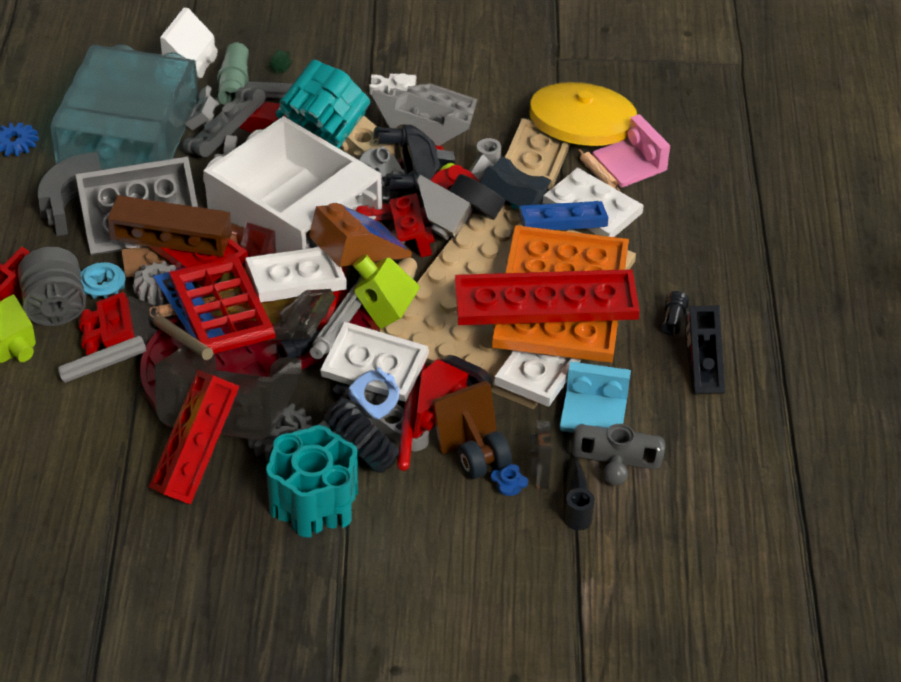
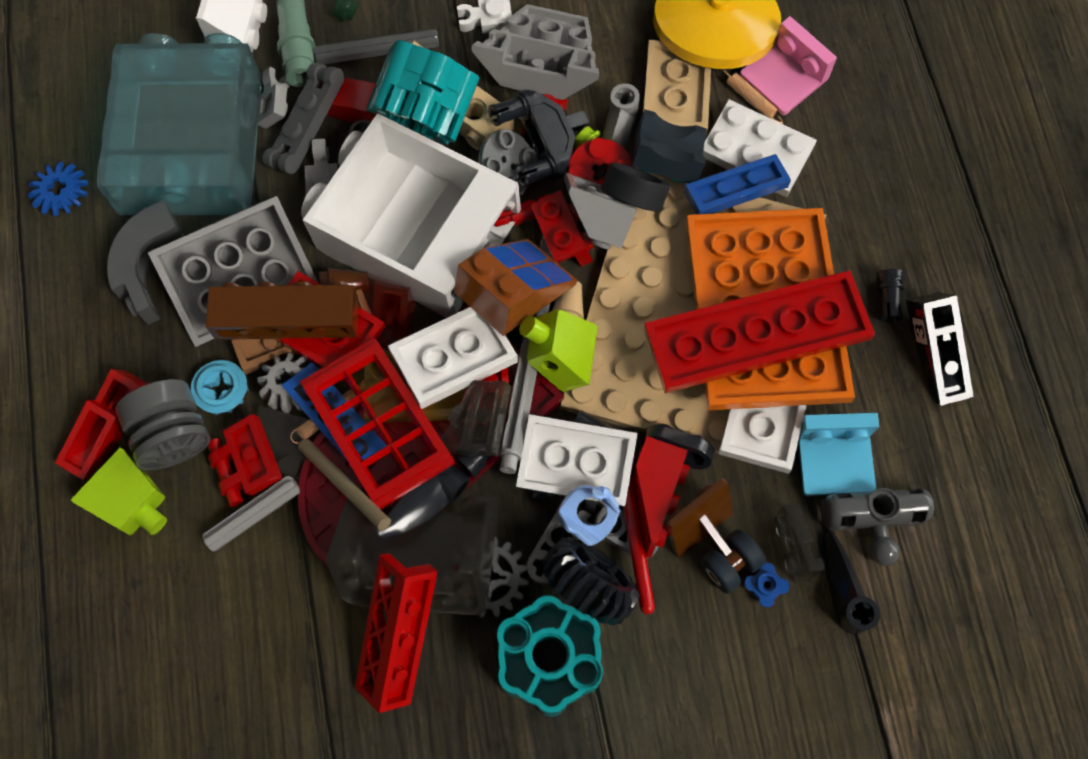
camera: 10 degrees left, 25 degrees up
none -> black piece [375,465,470,539]

